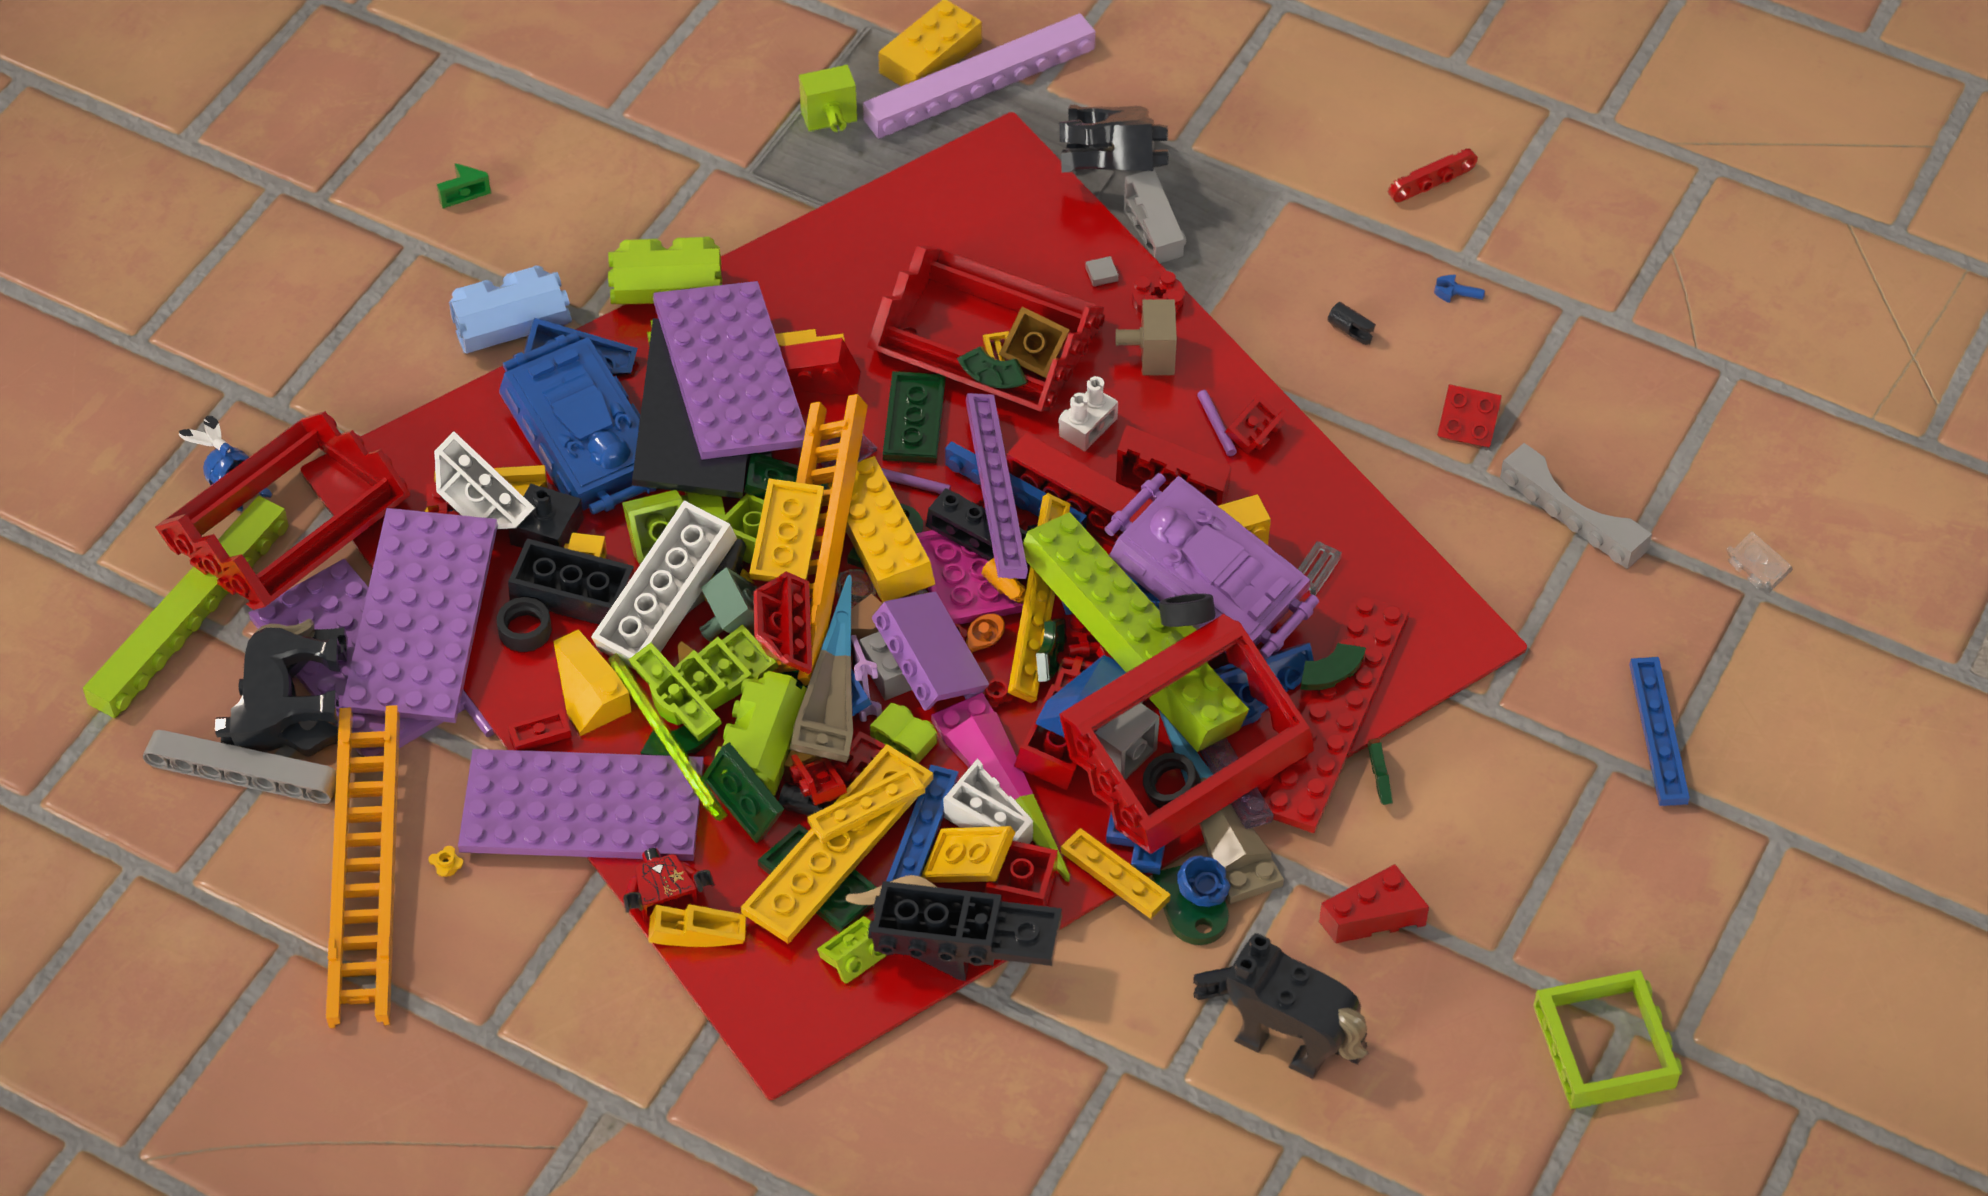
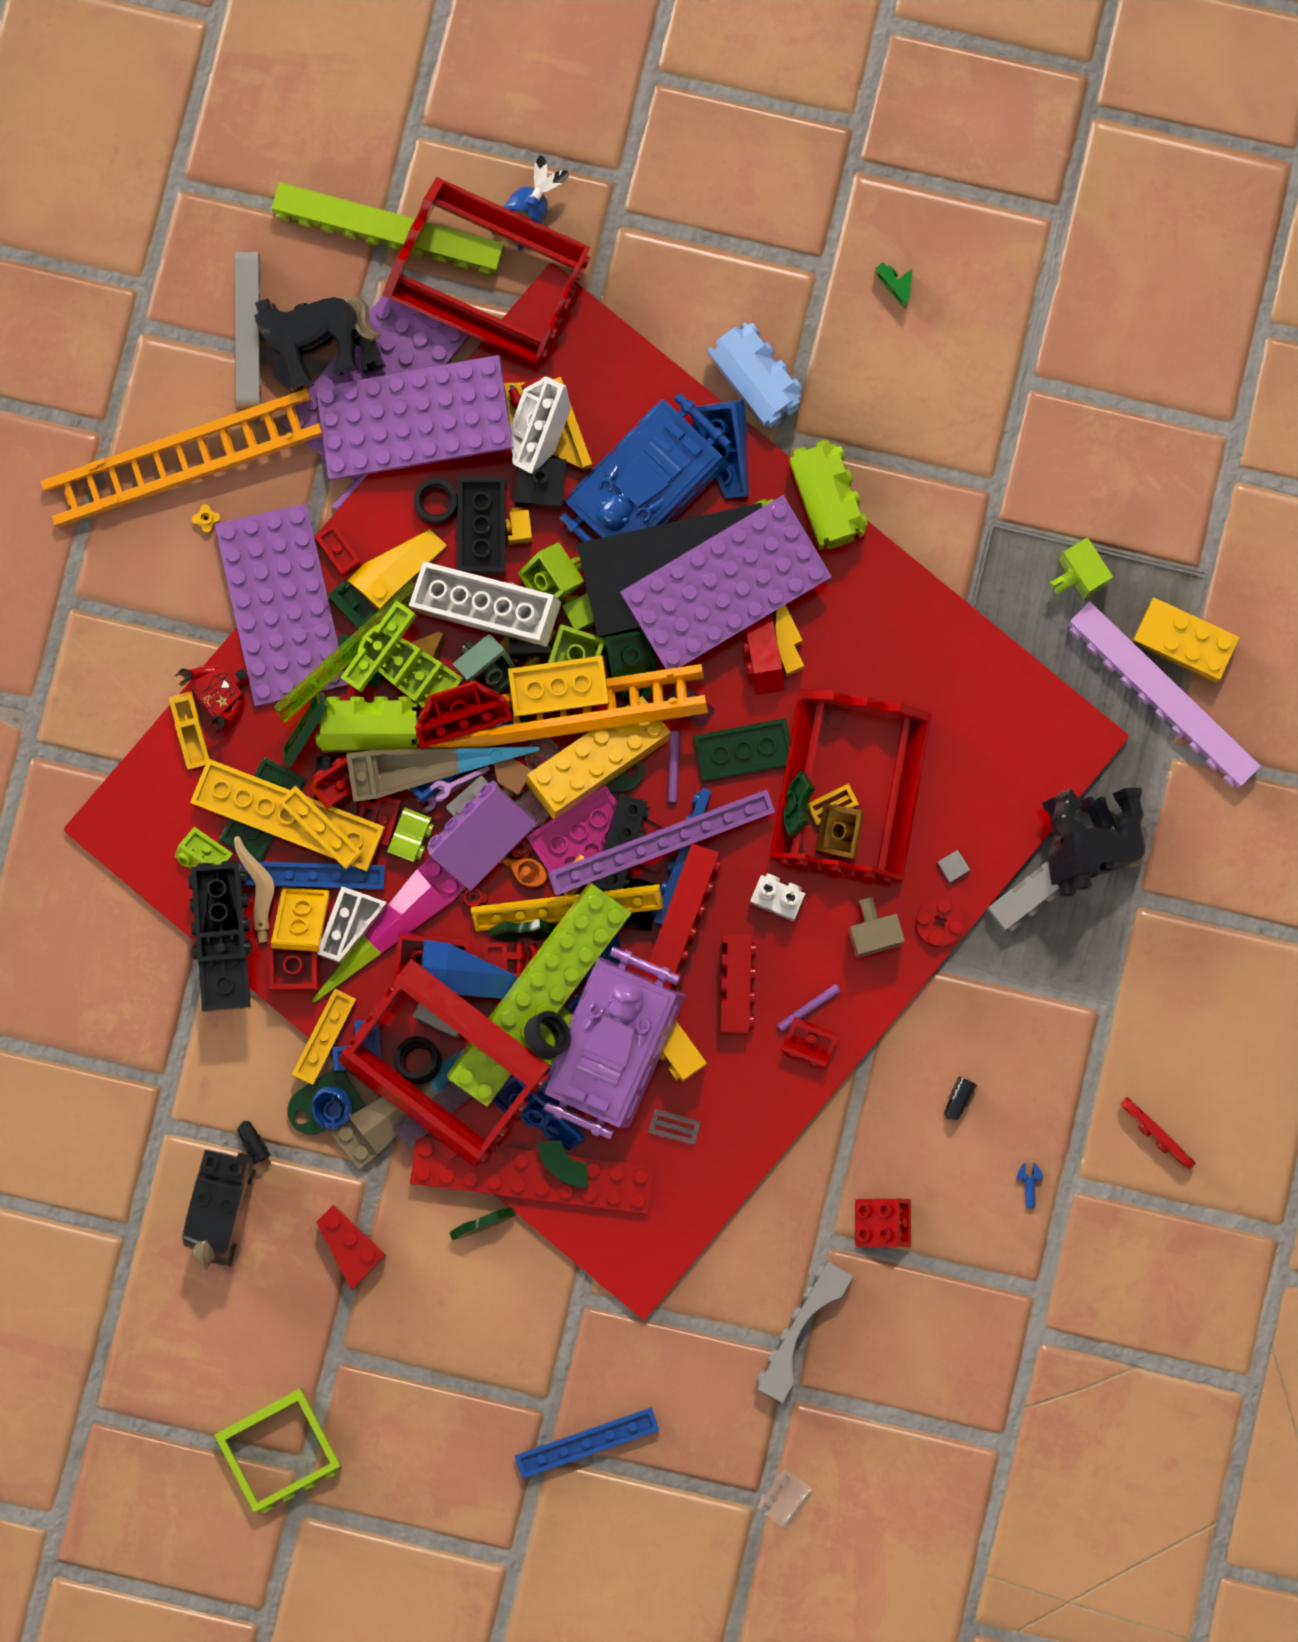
camera: 75 degrees right, 30 degrees up
none -> dark green hinge [327,580,380,633]

